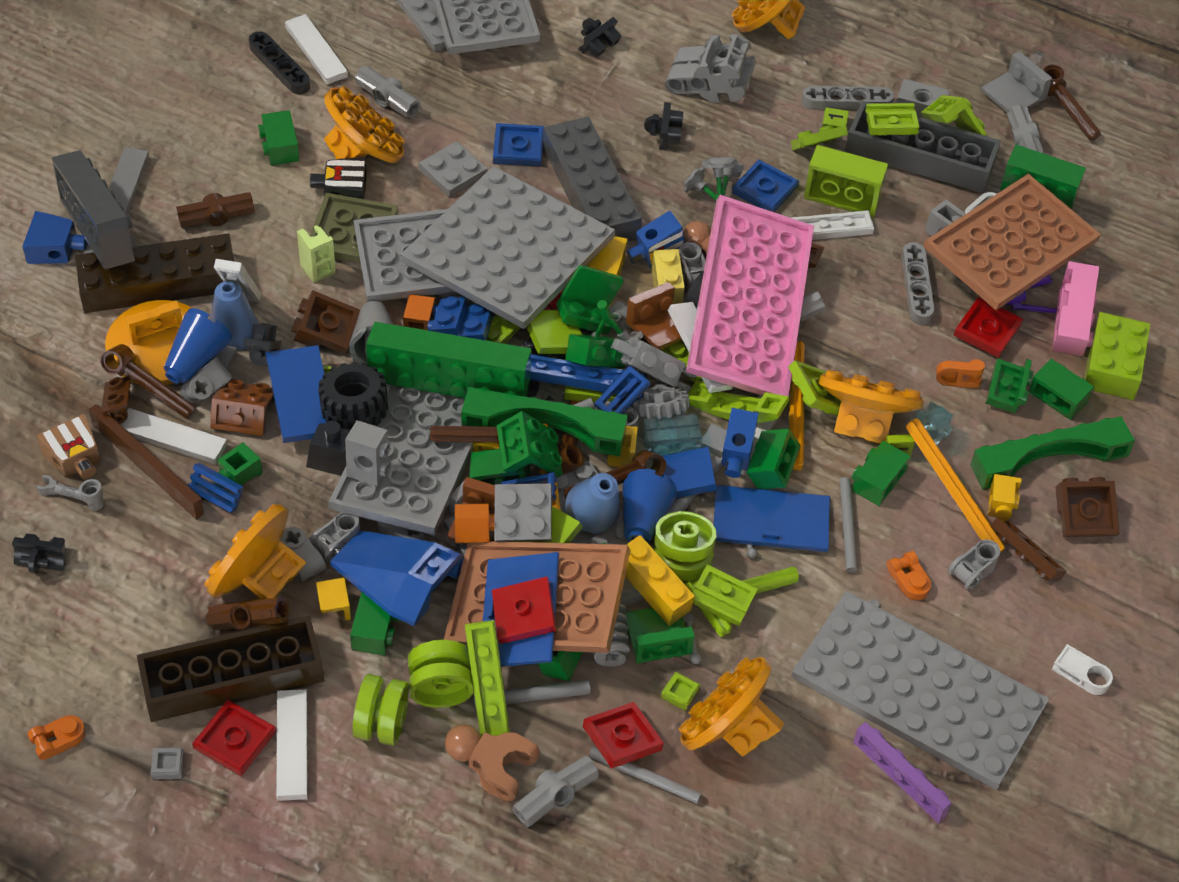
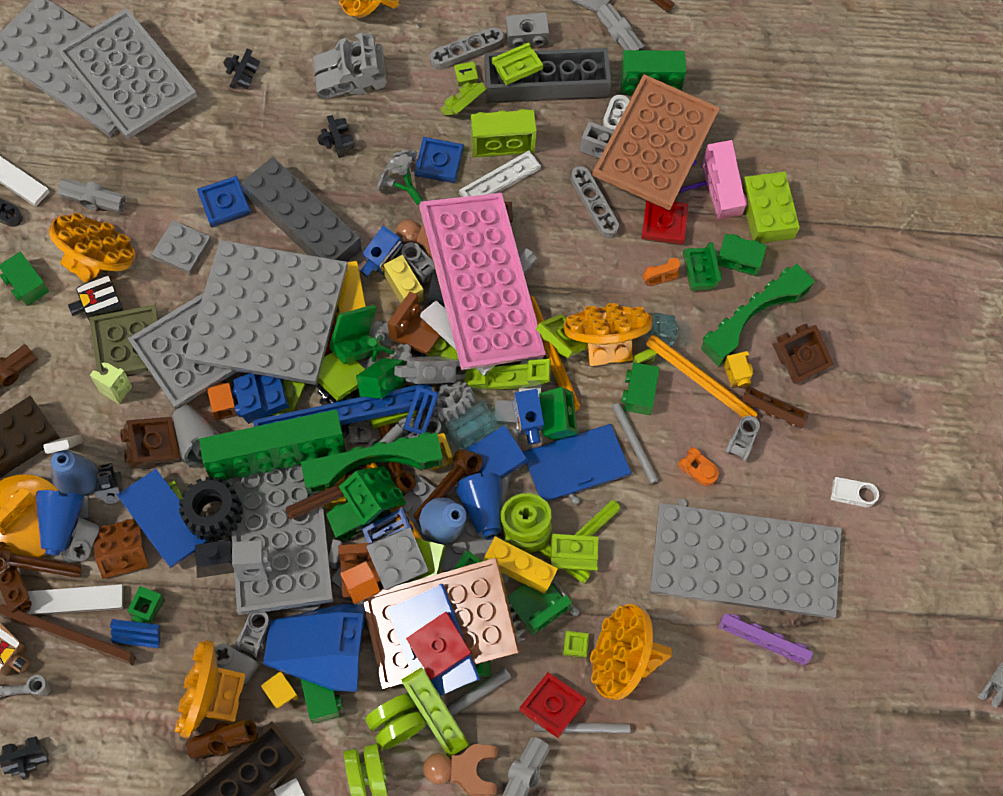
camera: 25 degrees left, 15 degrees up
lime bracket [921,95,988,136] -> none

